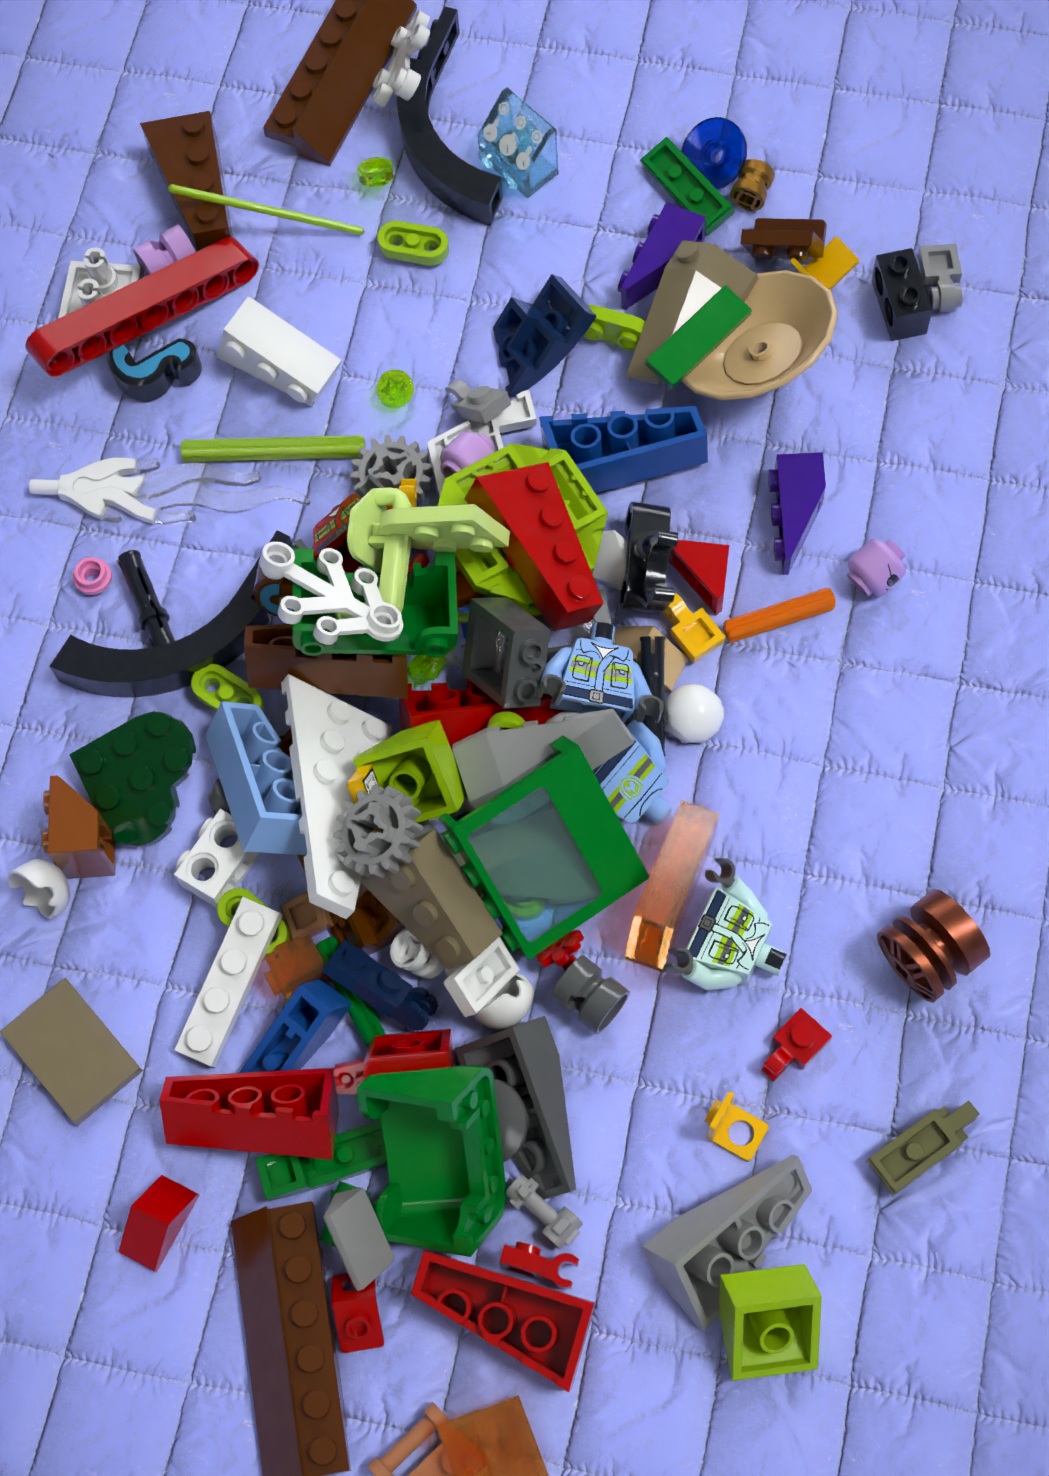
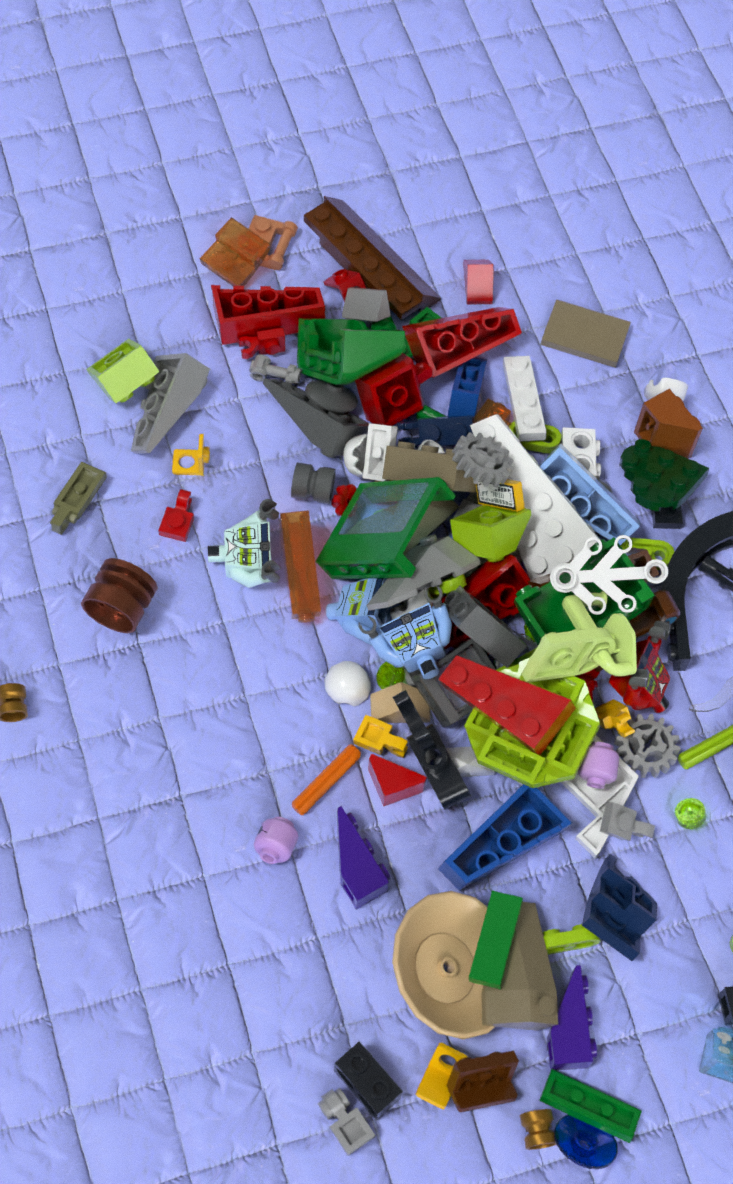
camera: 140 degrees right, 5 degrees down
black pin [640,636,668,757] -> none

